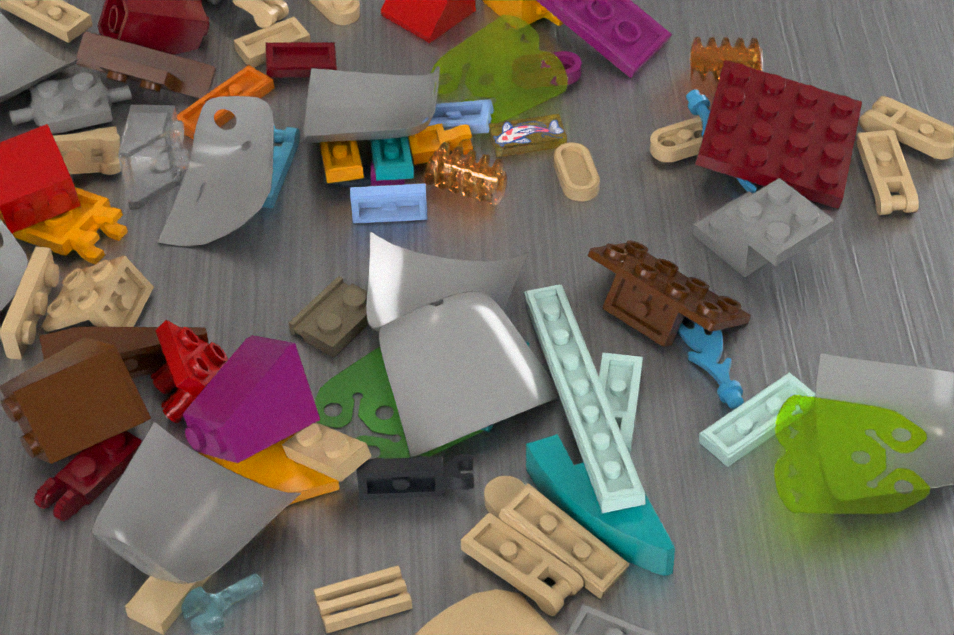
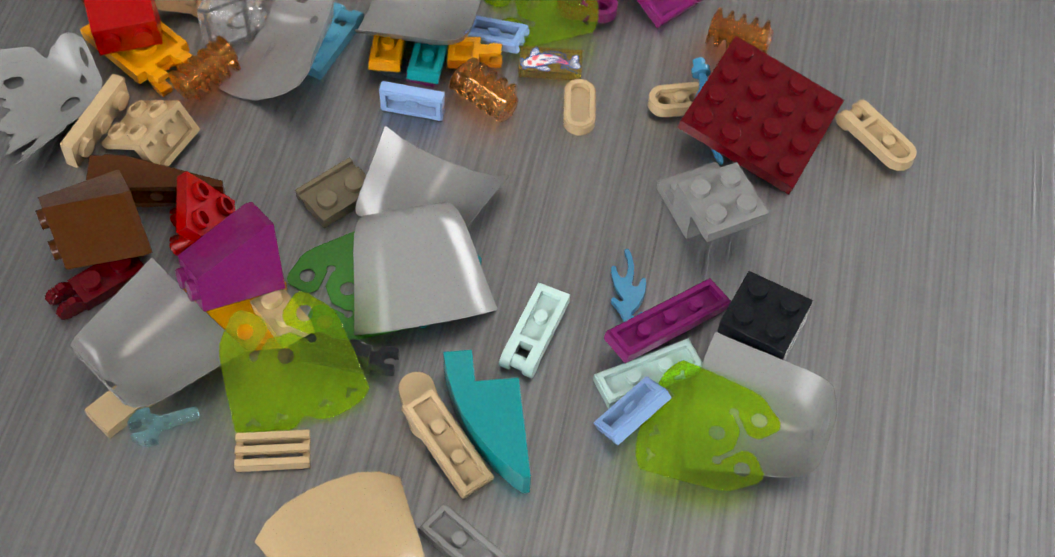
camera: 10 degrees right, 10 degrees up
tan plate [461,513,584,616] -> none
light aqua tile [524,284,645,513] -> none
reddish brown bracket [587,240,751,347] -> none
tan plate [856,130,919,216] -> none
none -> clear orange piece [168,35,241,102]
none -> clear neon green piece [219,292,370,433]
none -> light blue tile [594,376,671,446]
none -> magenta tile [604,278,731,364]
none -> black brick [717,271,813,360]

